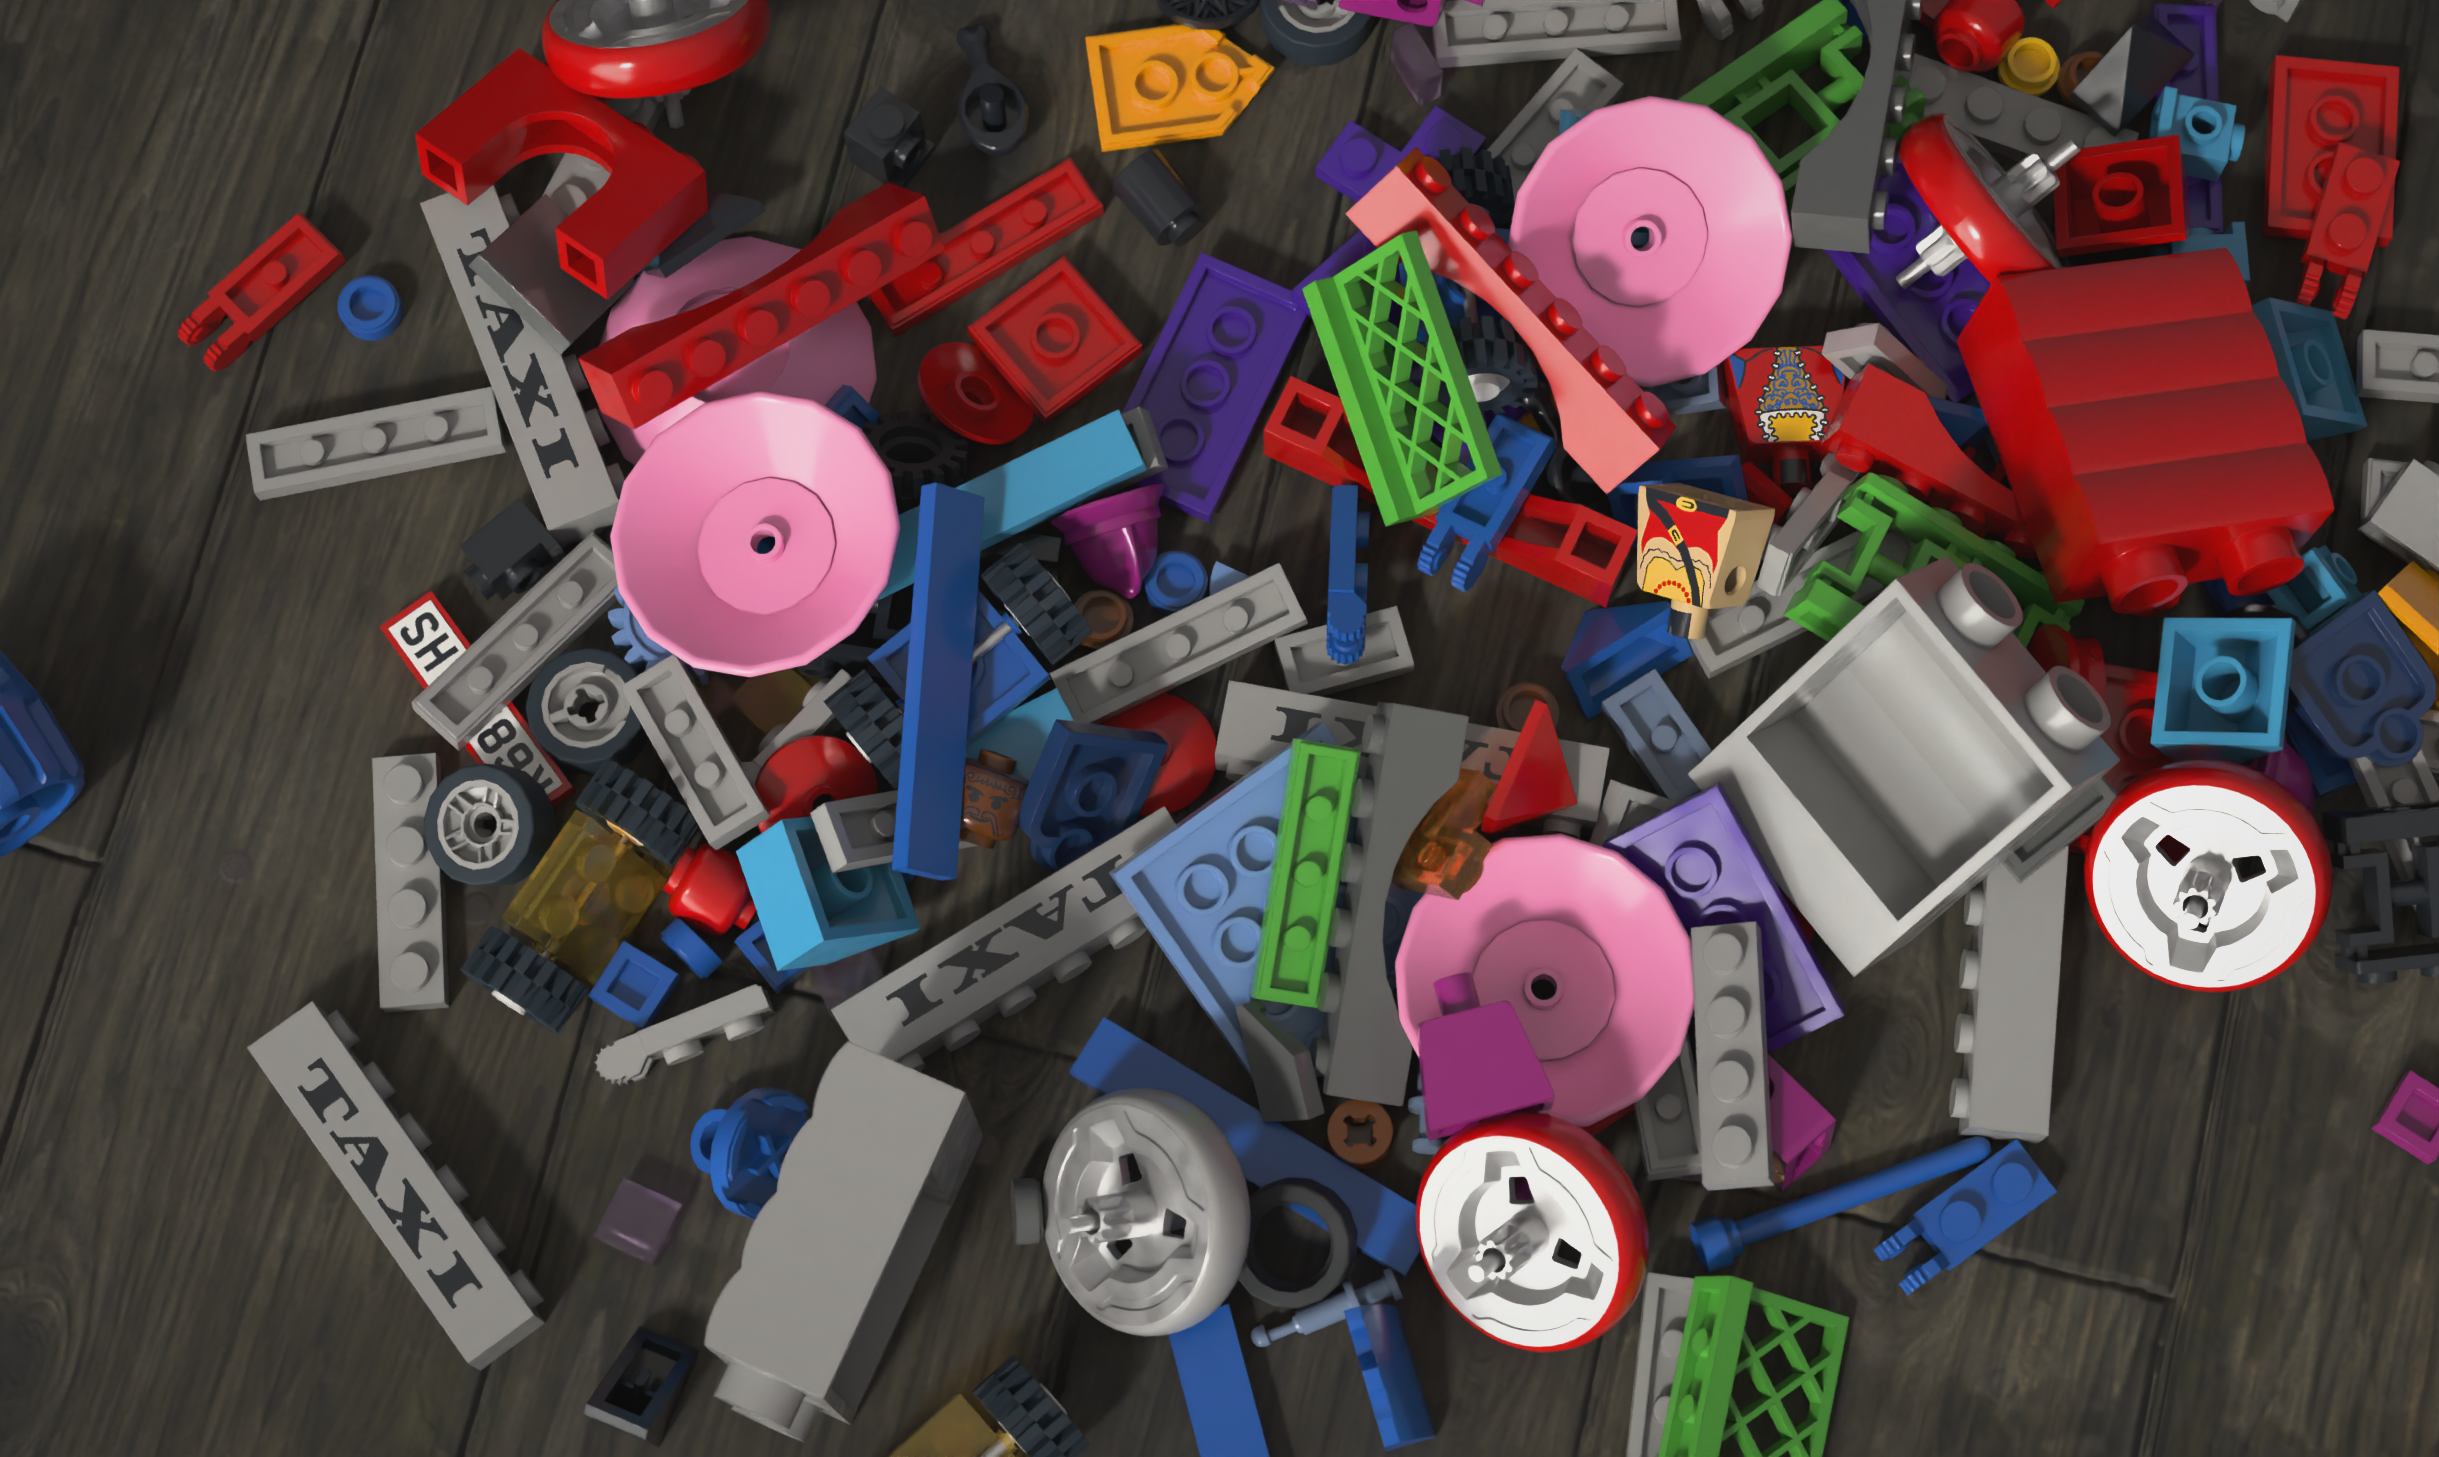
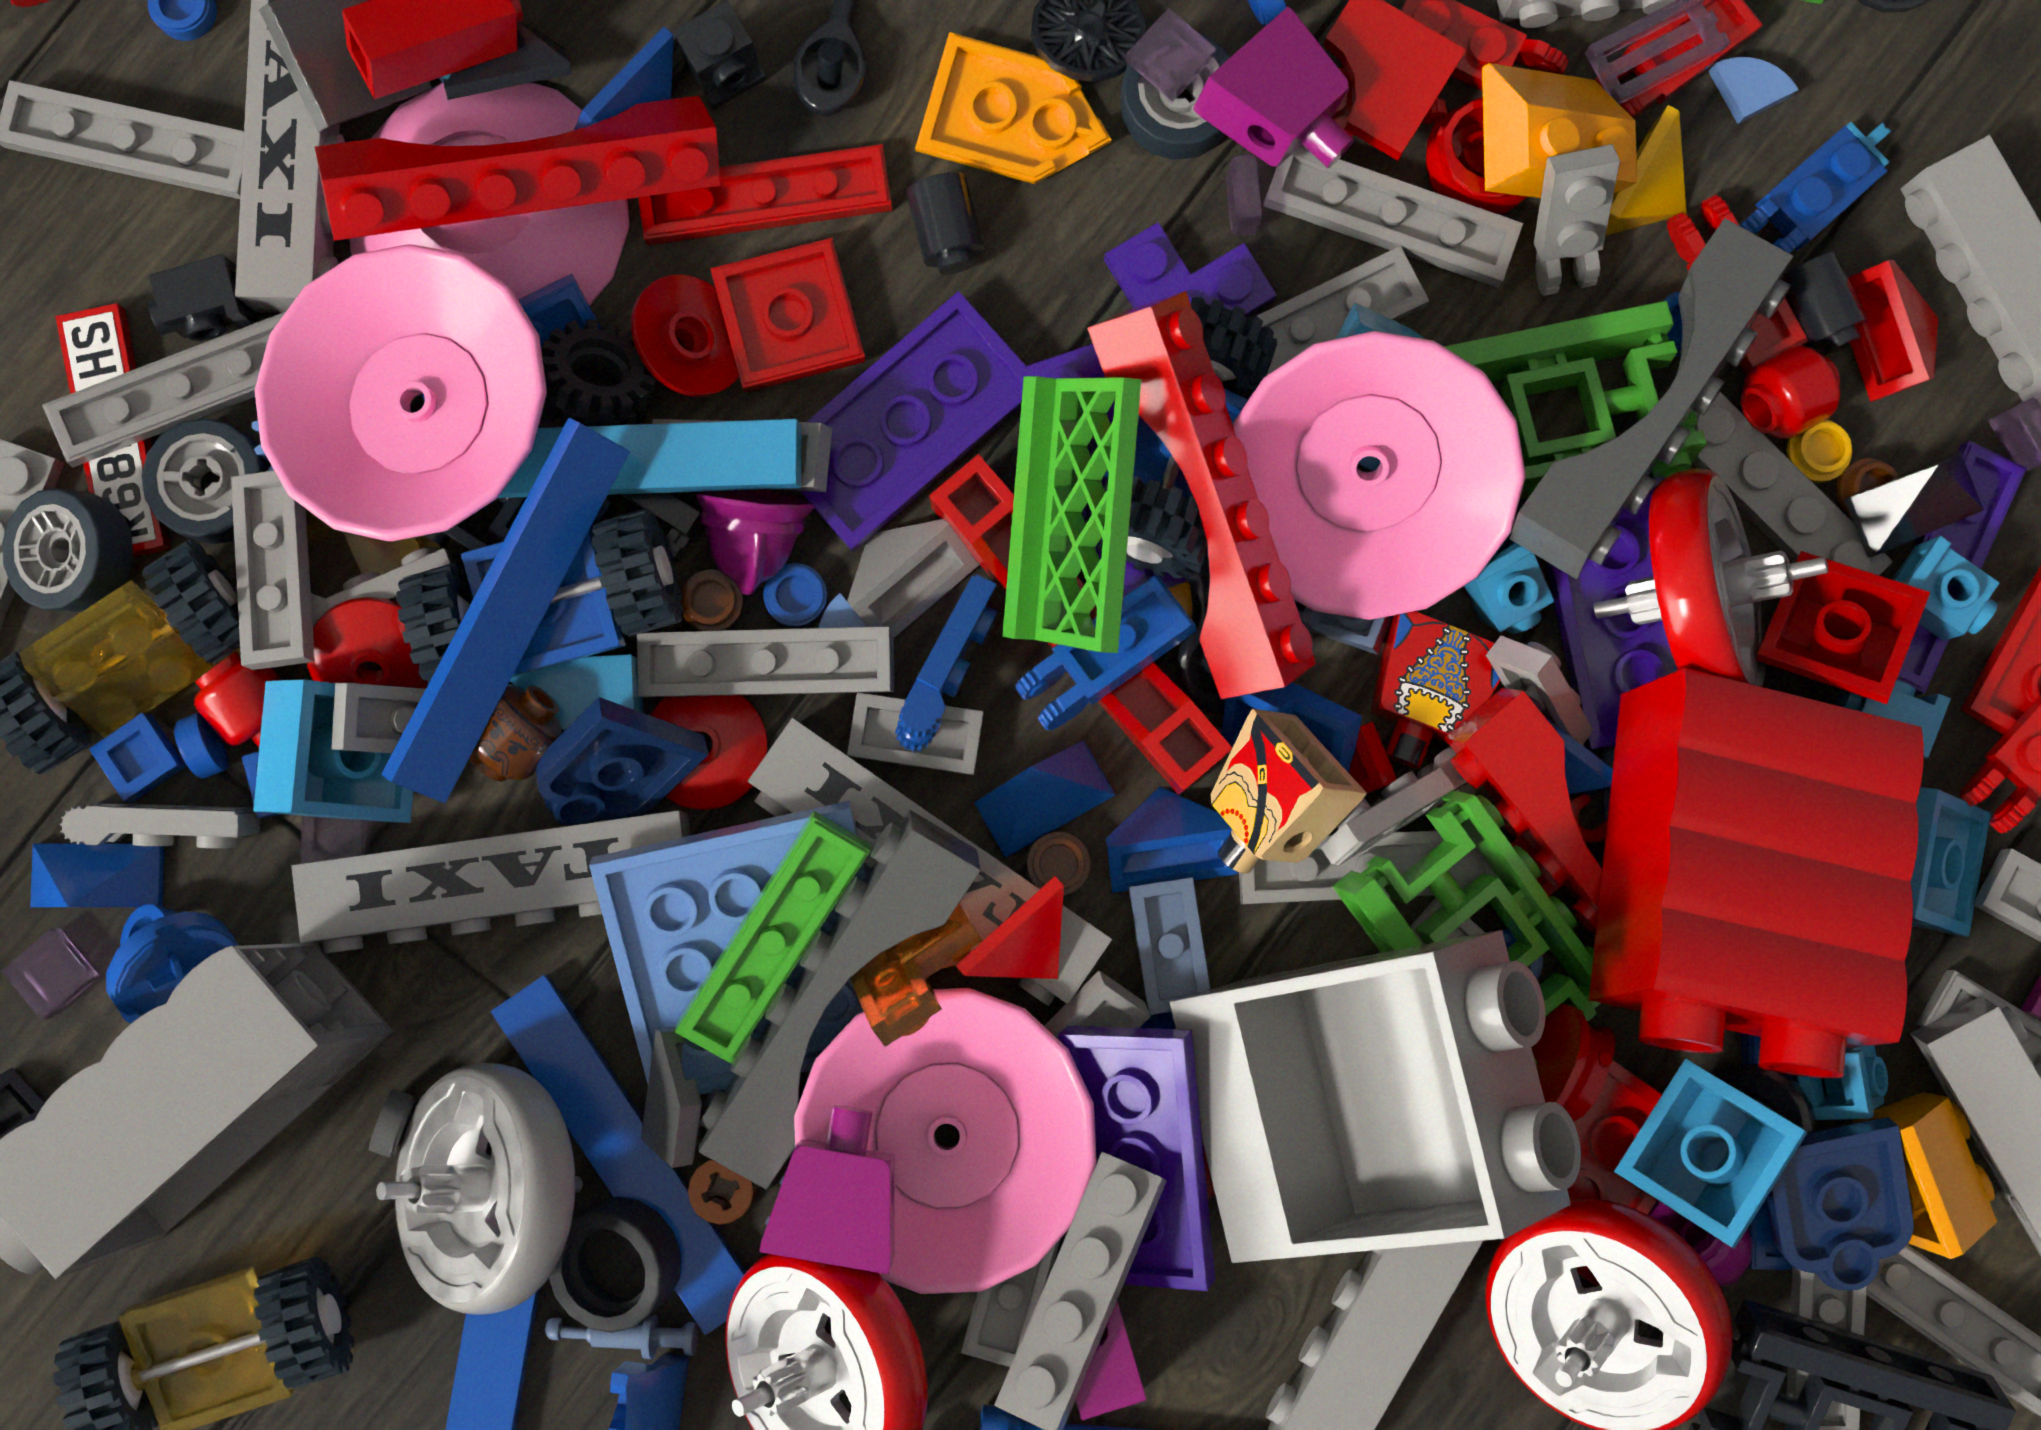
camera: 20 degrees right, 10 degrees up
none -> blue slope [30,844,165,907]
none -> blue slope [574,26,674,130]
none -> light grey slope [847,519,979,638]
none -> blue slope [974,740,1116,858]
none -> dark azure brick [1464,533,1554,633]

